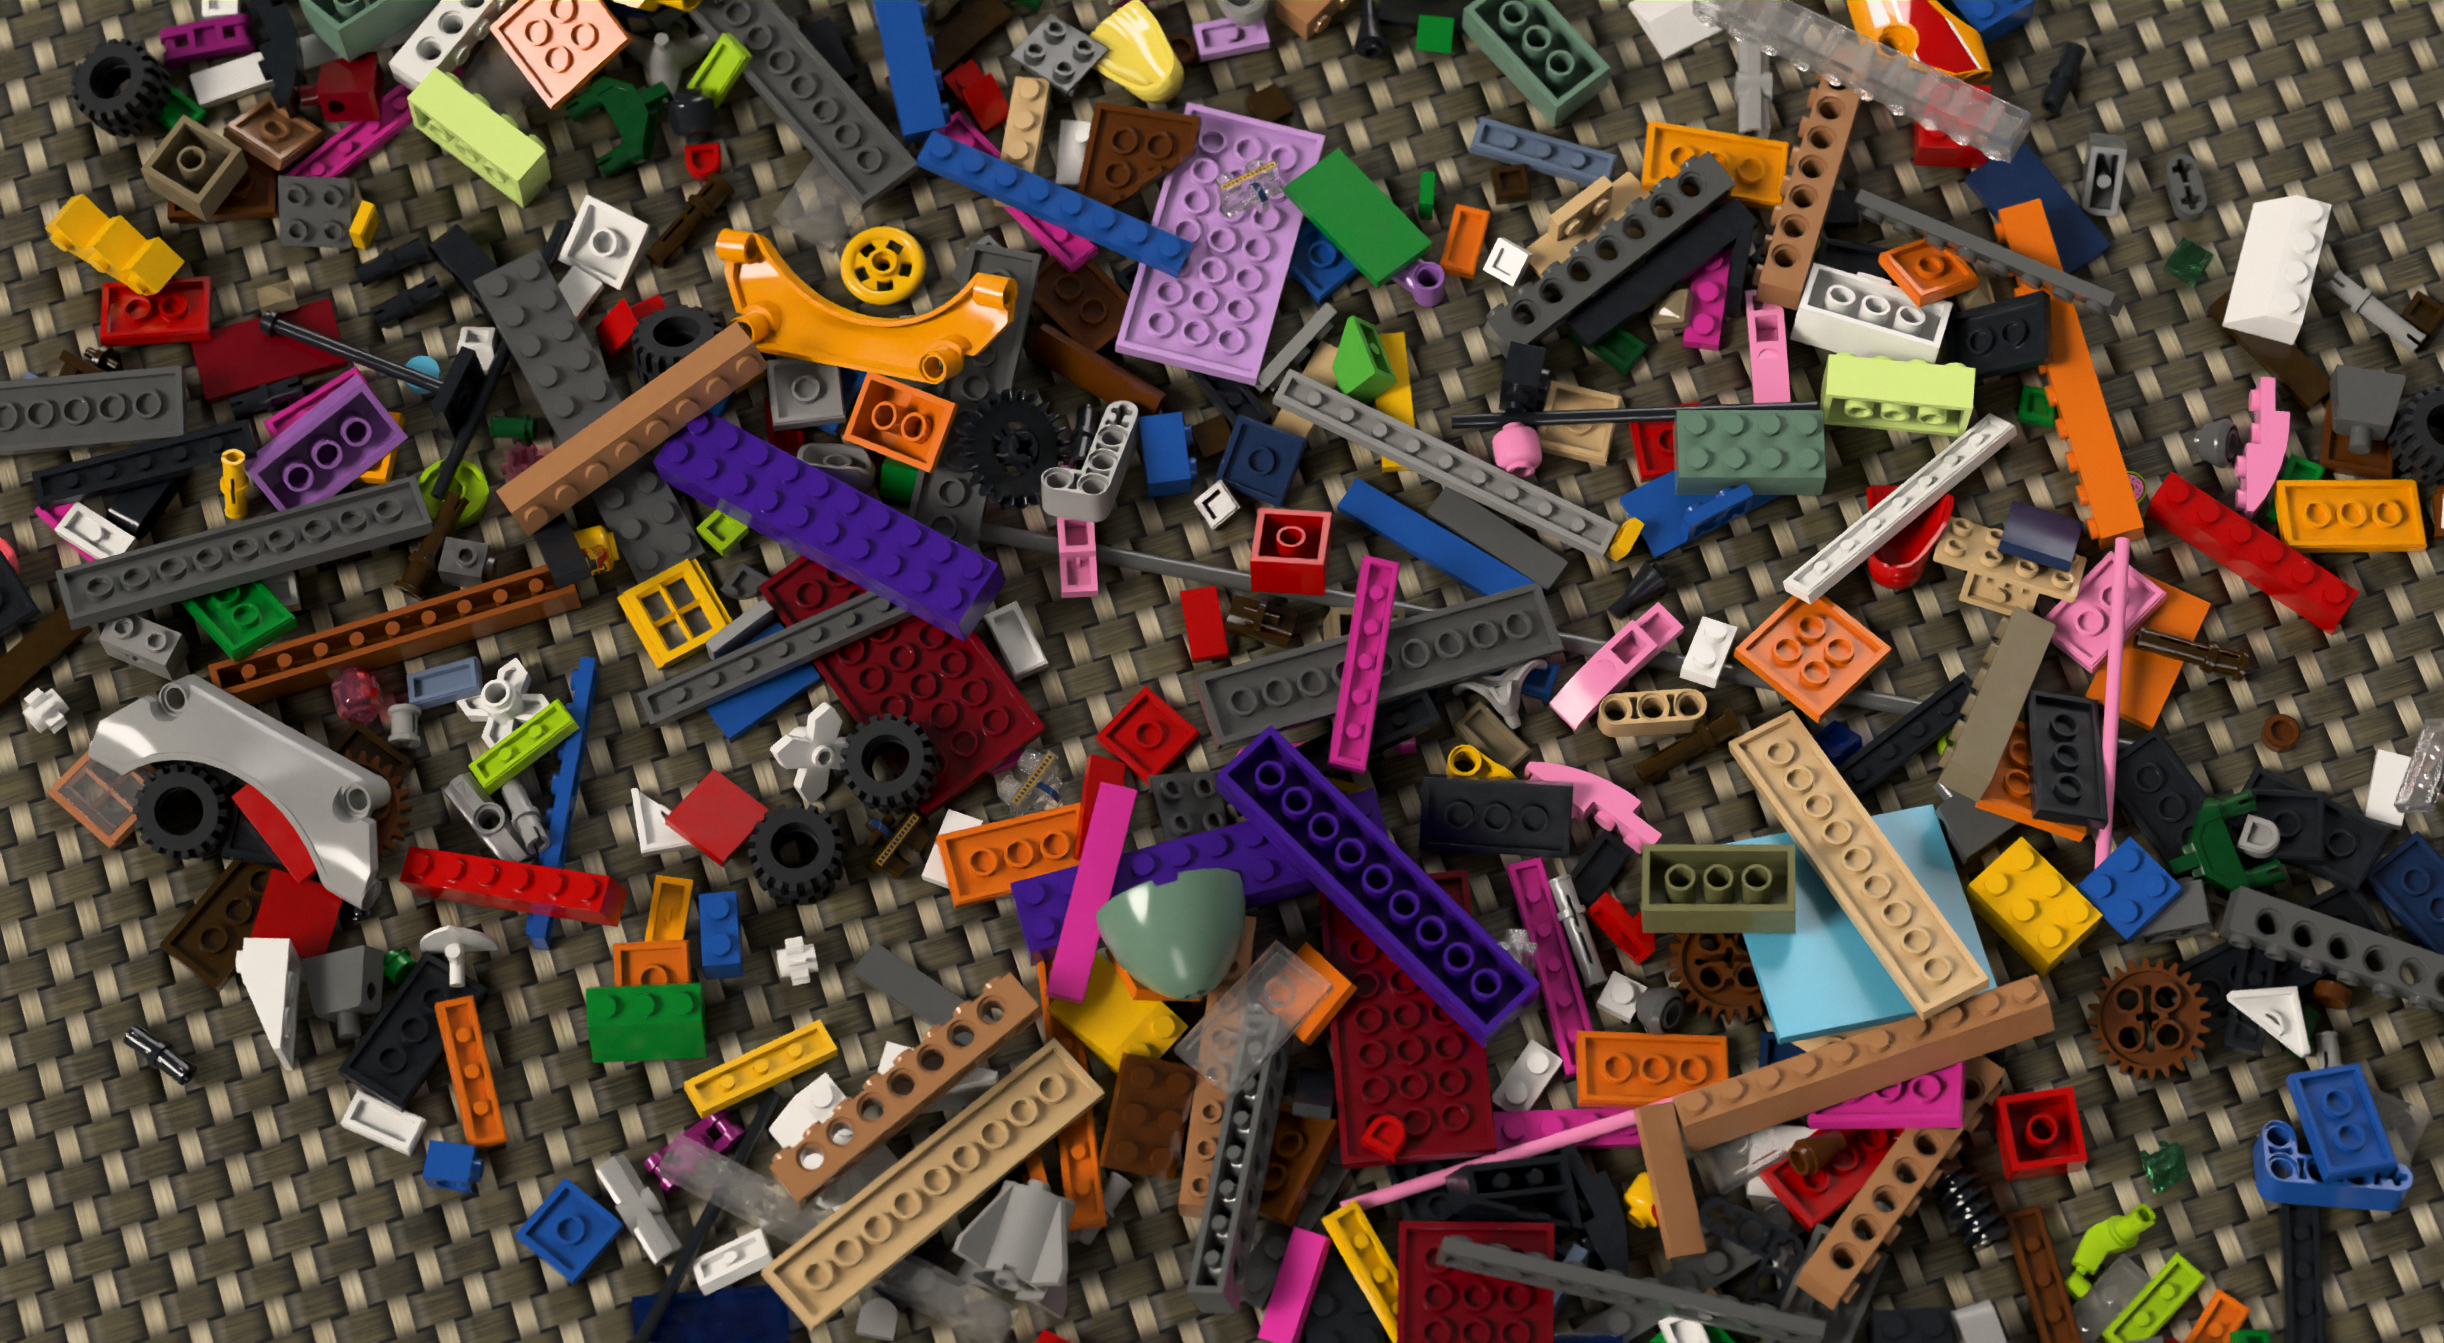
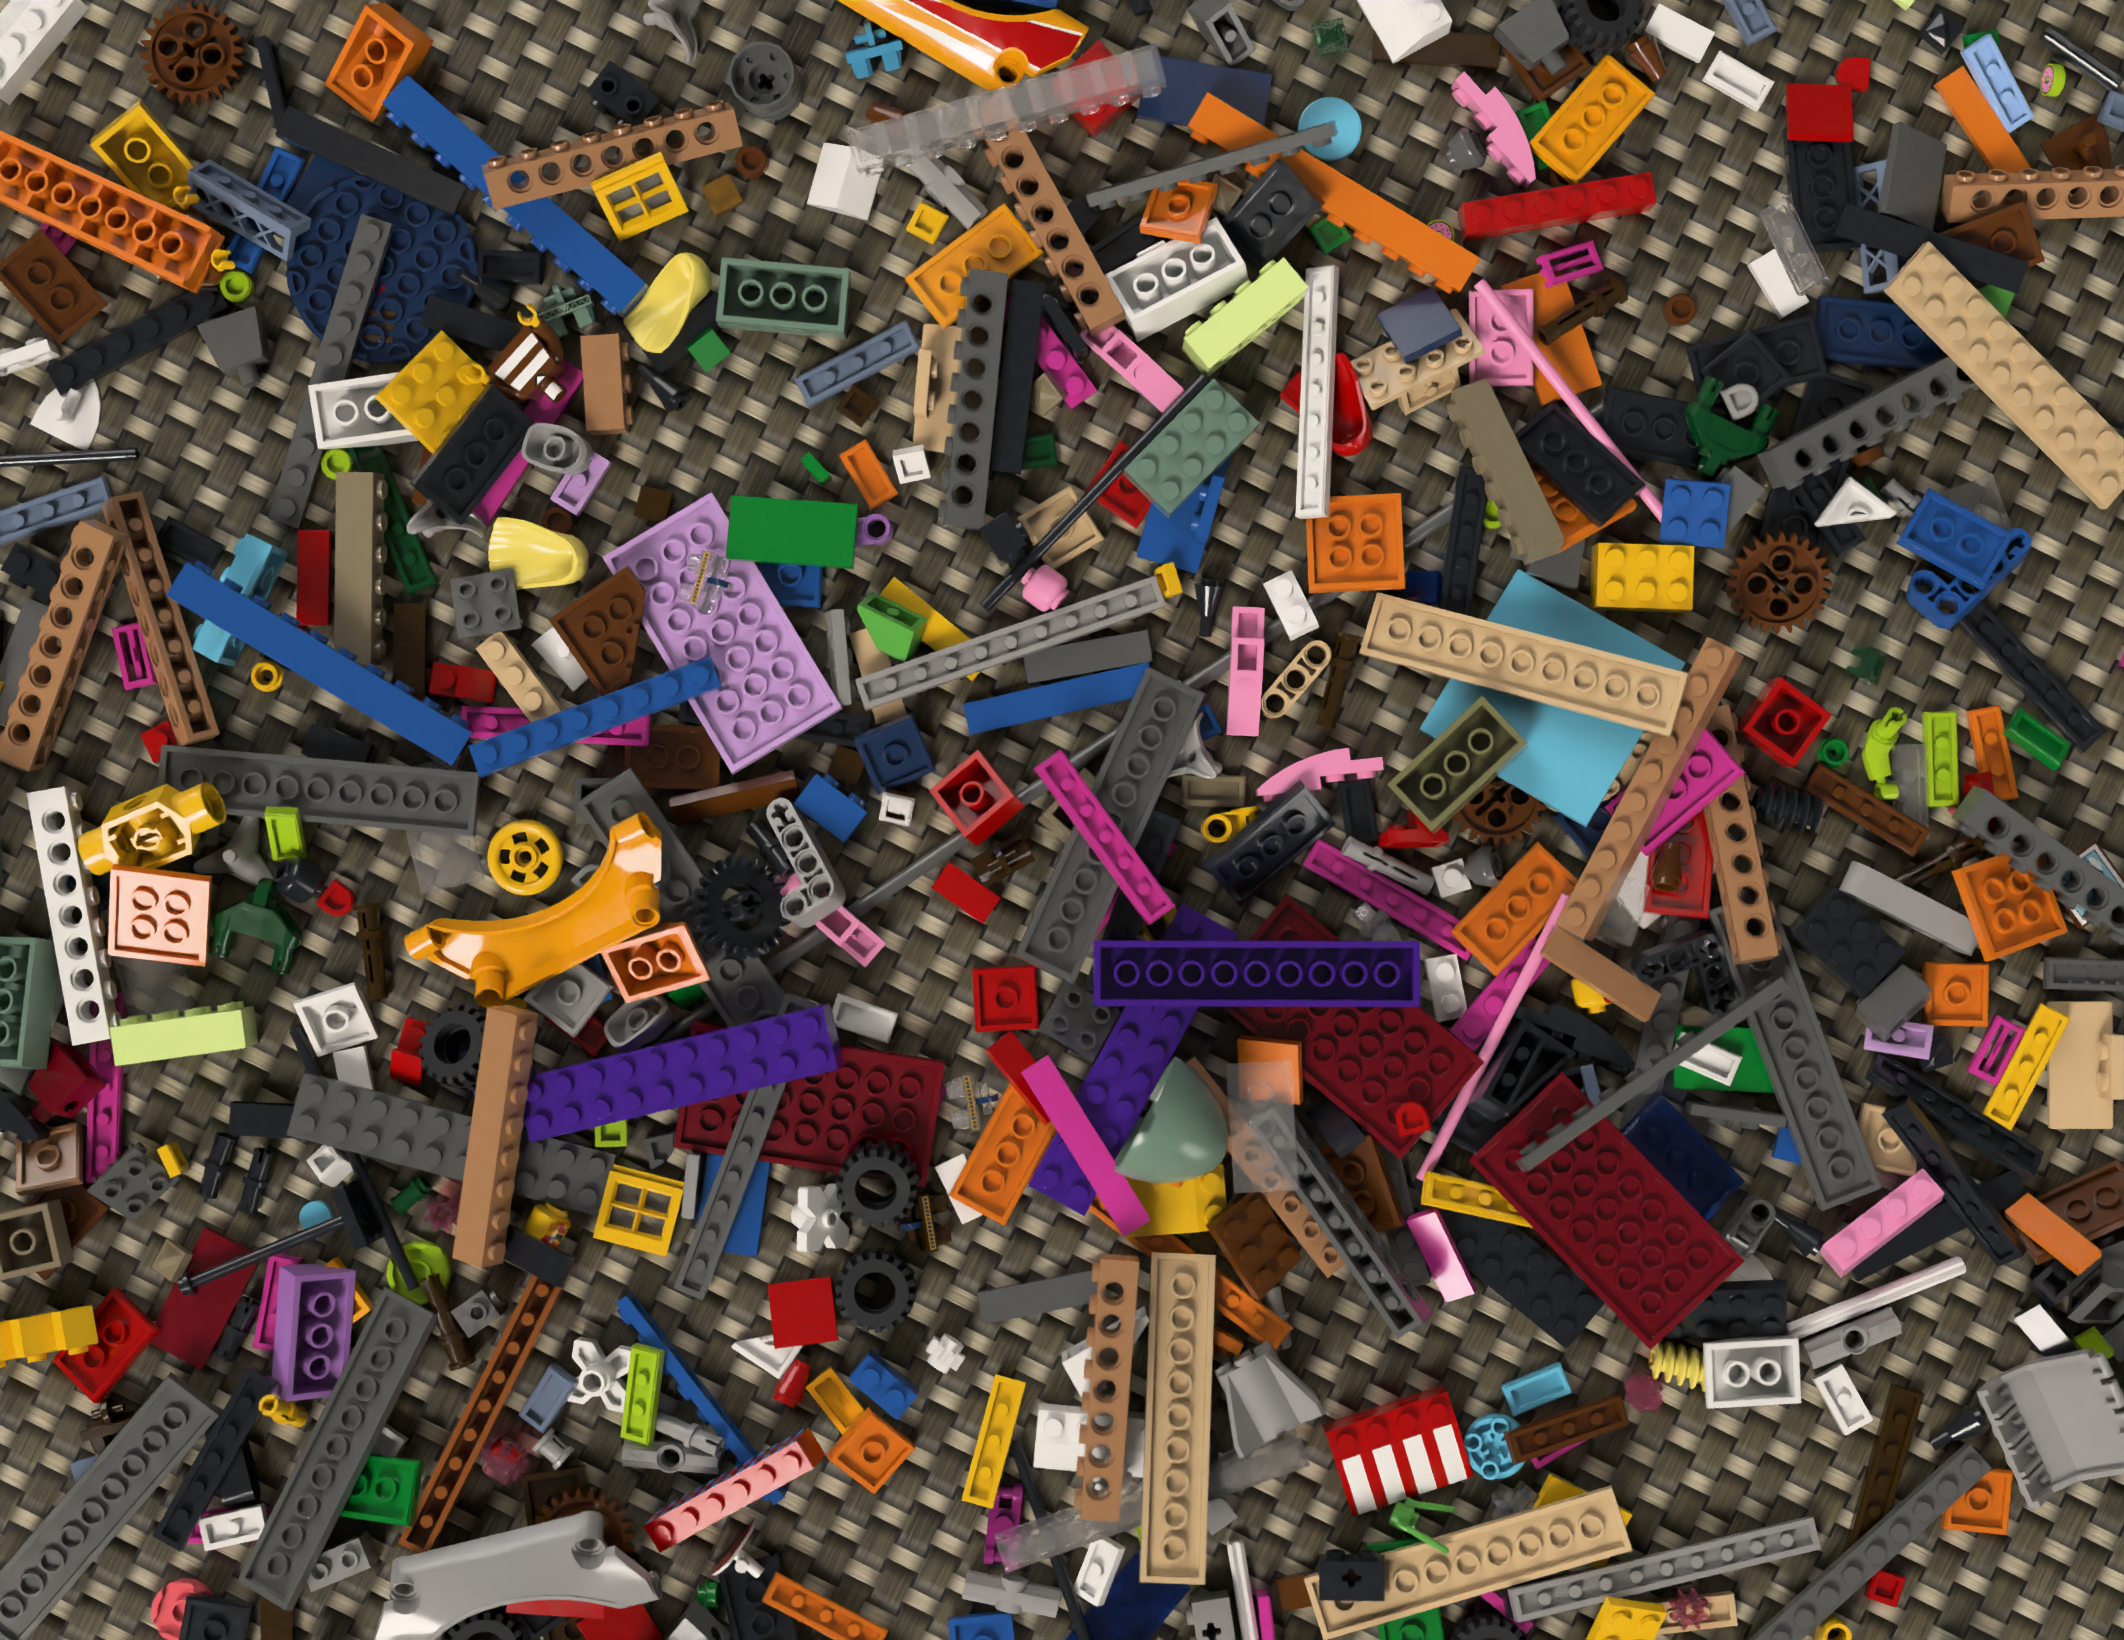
camera: 45 degrees left, 20 degrees up
green slope [586,982,707,1063] -> none
none -> red cone [772,1358,812,1409]
none -> yellow tile [906,201,949,246]
none -> medium azure tile [1298,97,1362,163]
none -> dark pink tile [1535,240,1603,289]
none -> green plate [1817,737,1849,768]

